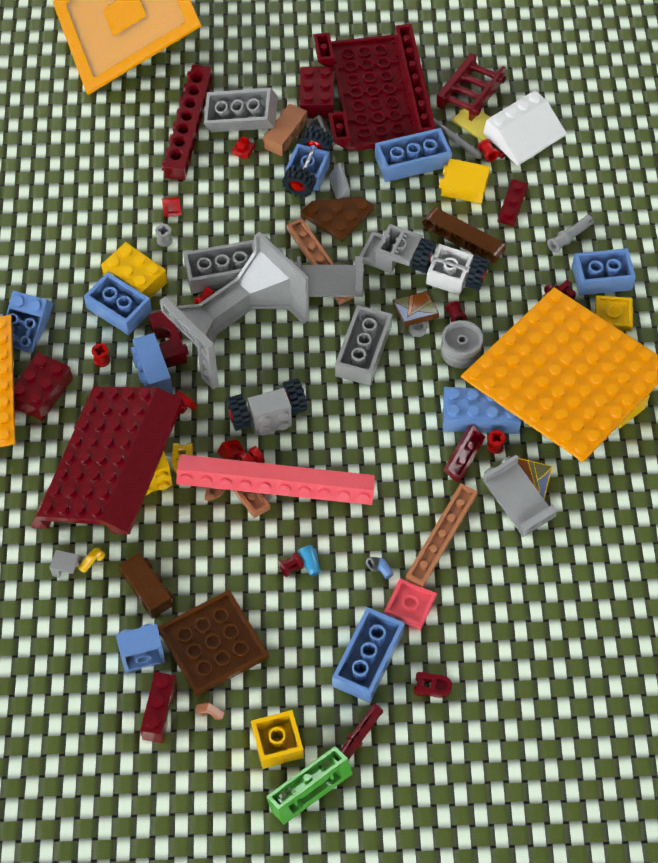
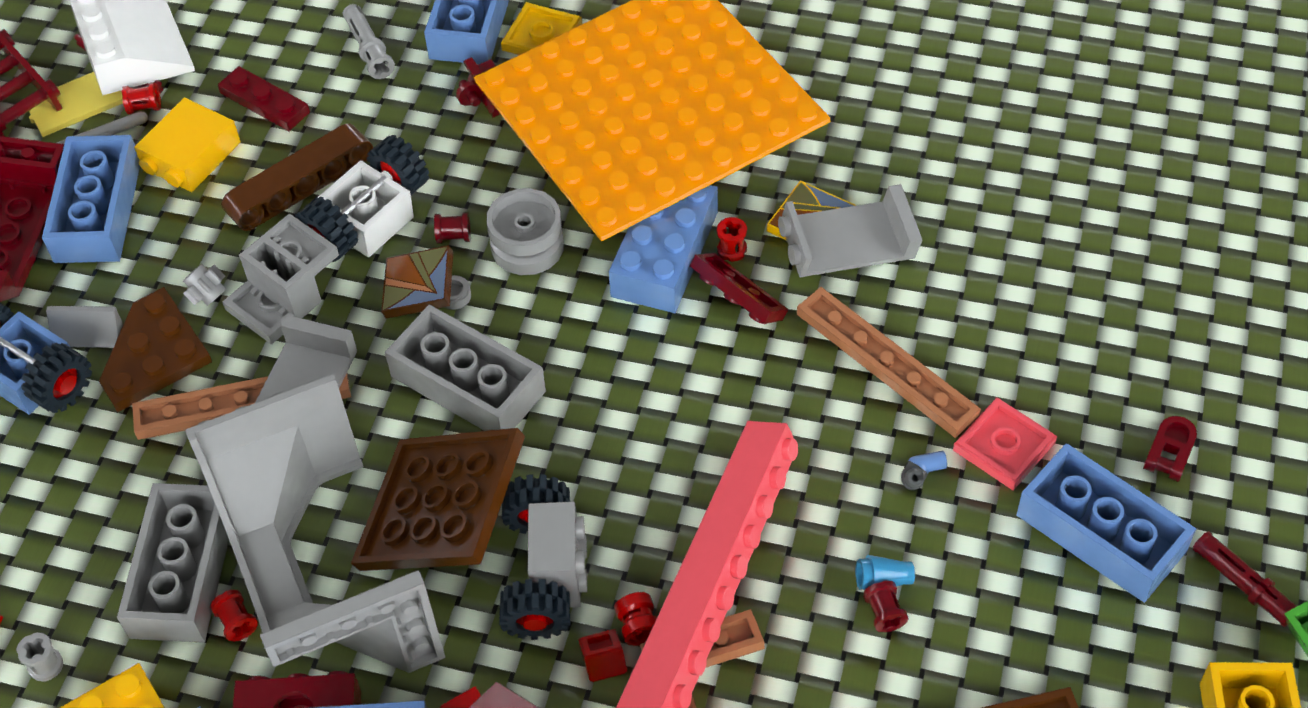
camera: 70 degrees left, 5 degrees down
none -> light grey gear [183,264,226,306]
none -> reddish brown plate [351,428,525,571]

